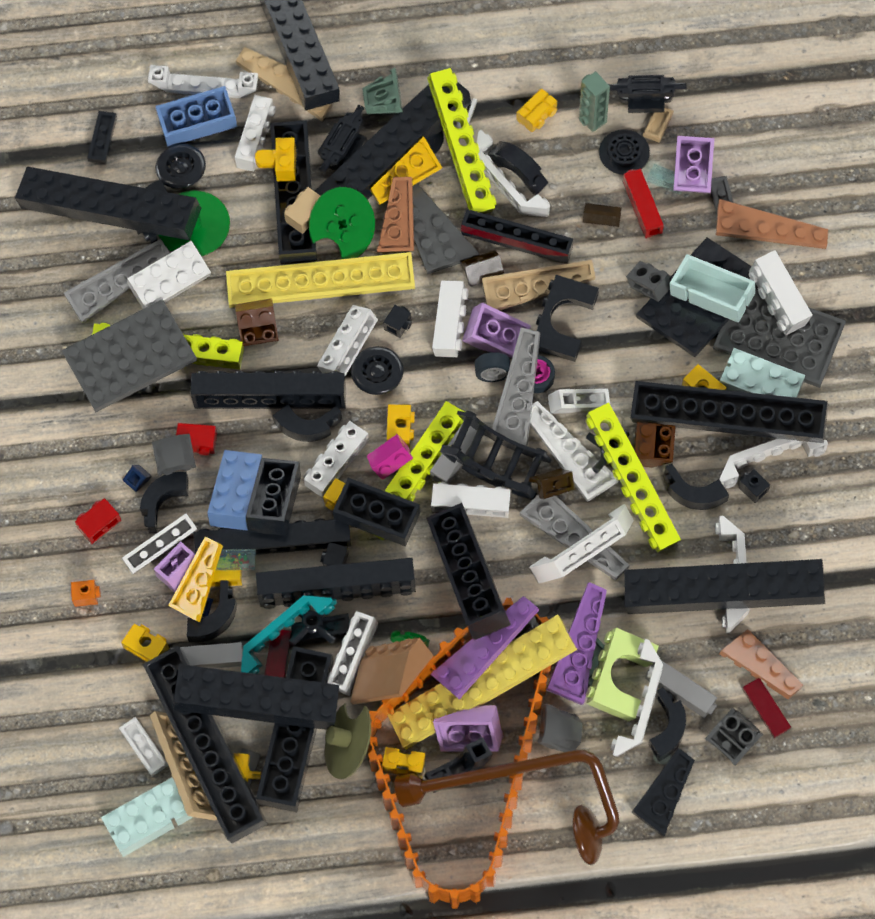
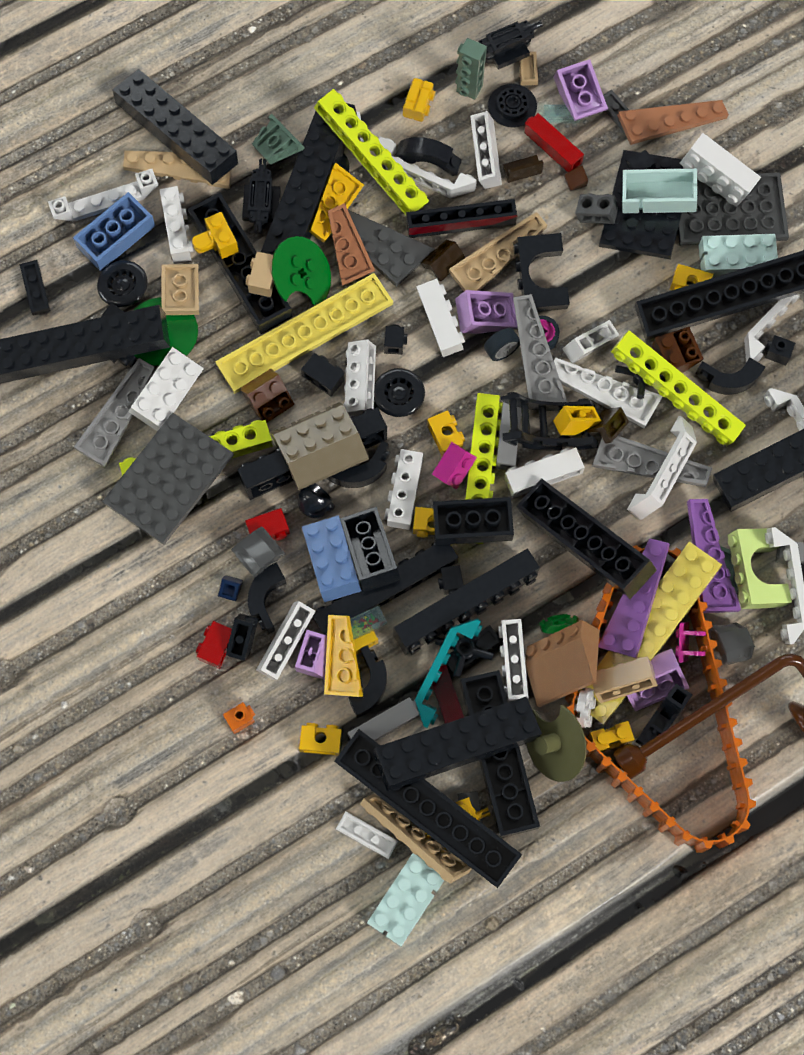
camera: 30 degrees left, 5 degrees up
none -> tan plate [161,264,199,315]
none -> black brick [226,613,259,661]
none -> dark tan slope [270,402,369,490]
none -> black piece [297,483,335,518]
none -> black brick [301,353,345,397]
none -> white brick [470,111,502,189]
none -> yellow slope [553,406,601,435]
none -> reddish brown slope [564,165,588,191]
none -> white plate [576,687,596,728]
none -> tan brick [593,656,658,703]
none -> dark pink plate [675,621,706,663]

